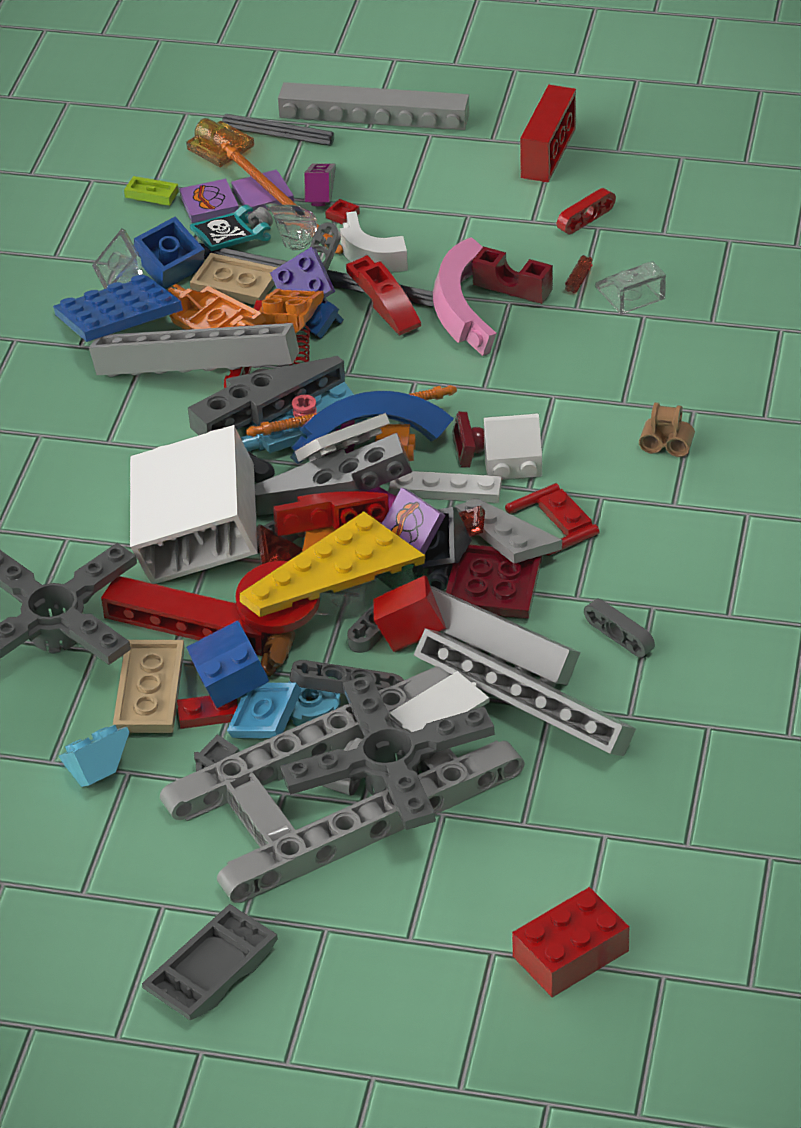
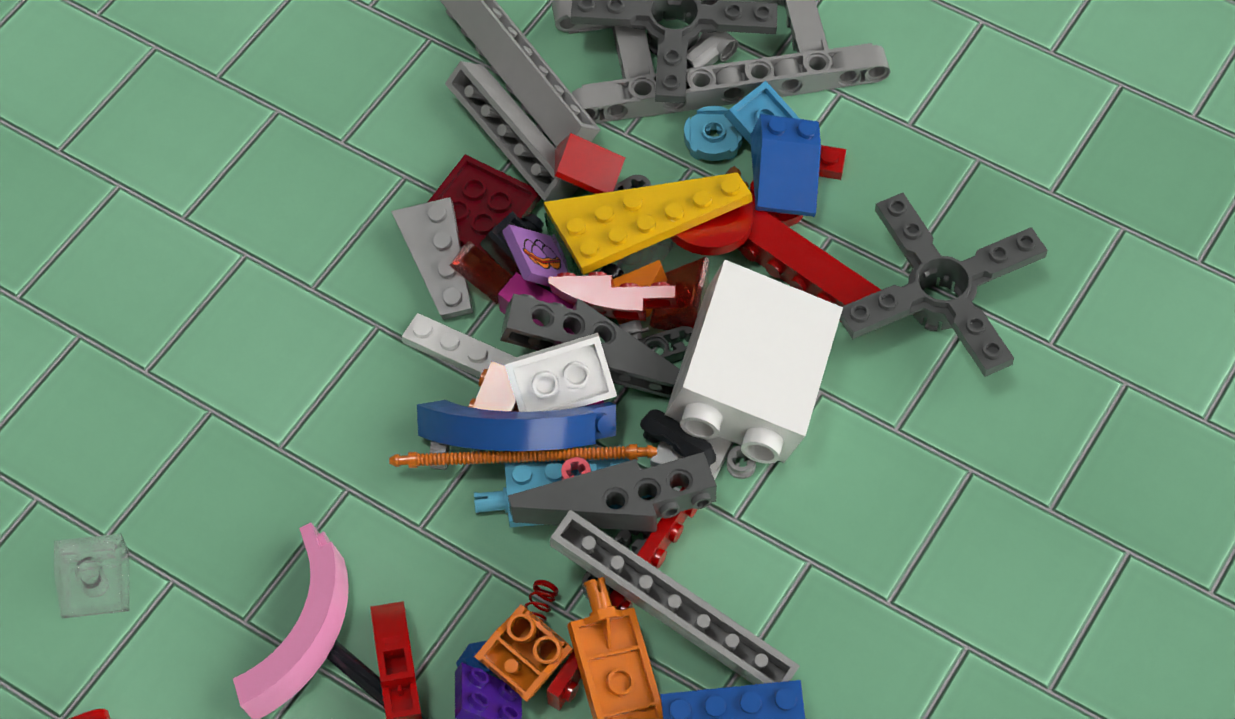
camera: 160 degrees left, 15 degrees up
medium azure slope [58,725,129,787] -> none
tan plate [113,640,185,733] -> none
dark grey slope [194,734,240,772] -> none
dark grey beam [289,660,404,694] -> none
white piece [389,671,489,733] -> none
dark red tile [452,411,485,468] -> none
dark red arch [472,246,553,304] -> none
white slope [484,414,542,480] -> none
red plate [505,483,600,556] -> none
clear red axle [565,255,593,293] -> none
dark grey beam [584,598,655,657] -> none
medium nougat piece [639,402,695,457] -> none

